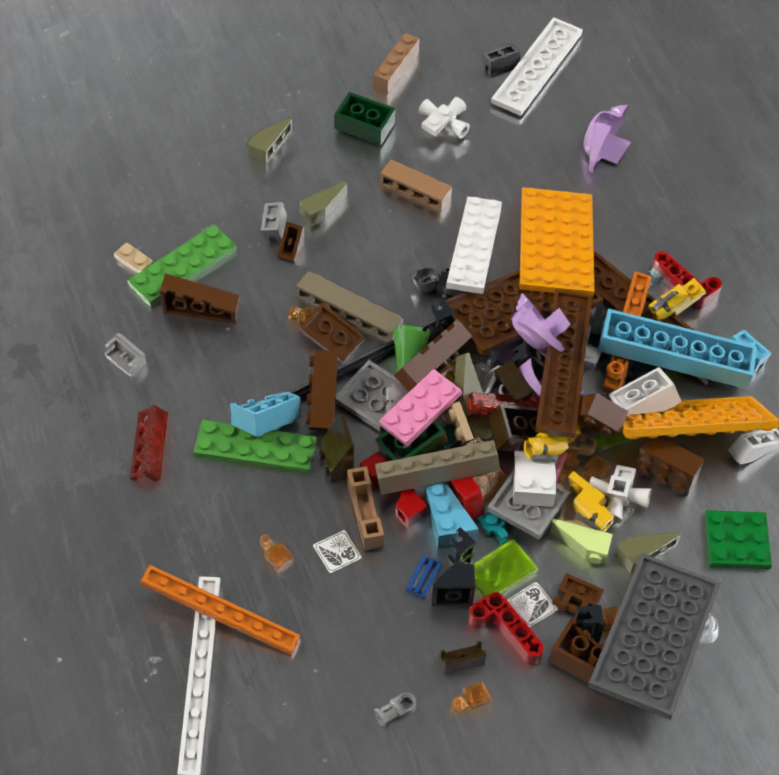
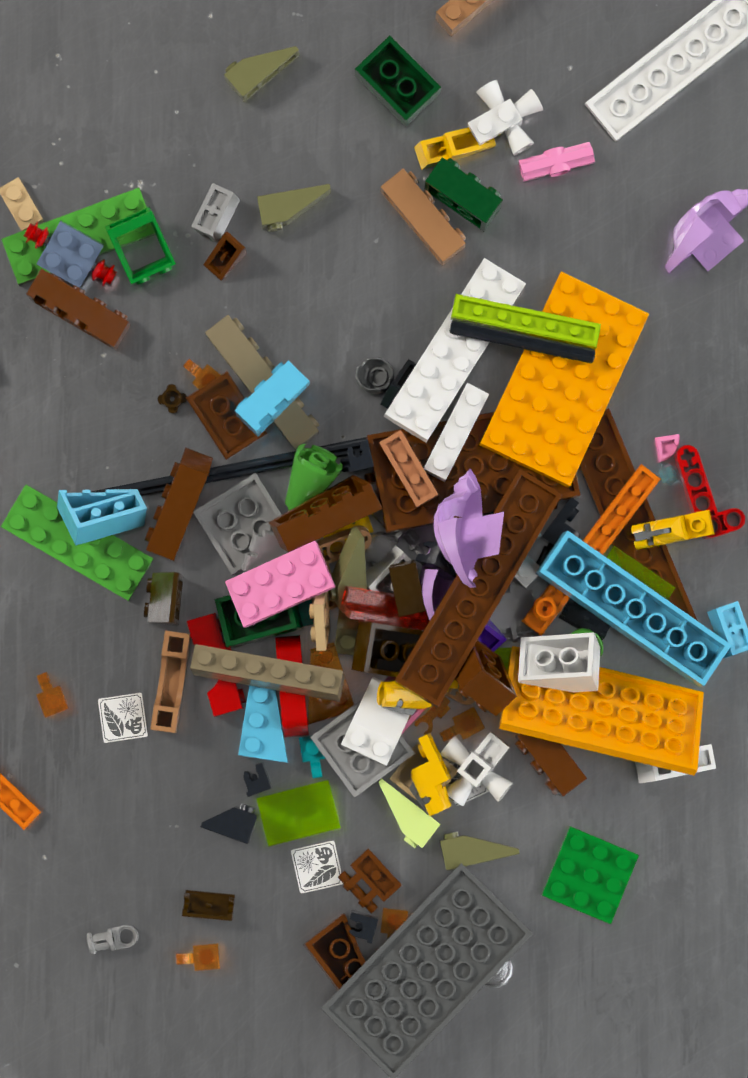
camera: 20 degrees right, 30 degrees up
blue tile [406,555,442,598] -> none
red beam [468,592,544,665] -> none
black hinge [483,44,520,77] -> none
none -> sand blue plate [23,220,117,288]
none -> green window [105,206,176,285]
none -> dark brown plate [157,384,187,414]
none -> medium azure wedge [235,360,310,436]
none -> nougat plate [379,430,439,508]
none -> yellow slope [414,127,496,170]
none -> dark green brick [424,157,503,232]
none -> white plate [424,383,489,482]
none -> black axle [449,320,595,363]
none -> lime tile [451,294,601,350]
none -> bright pink piece [518,142,595,182]
none -> bright pink tile [654,434,680,463]

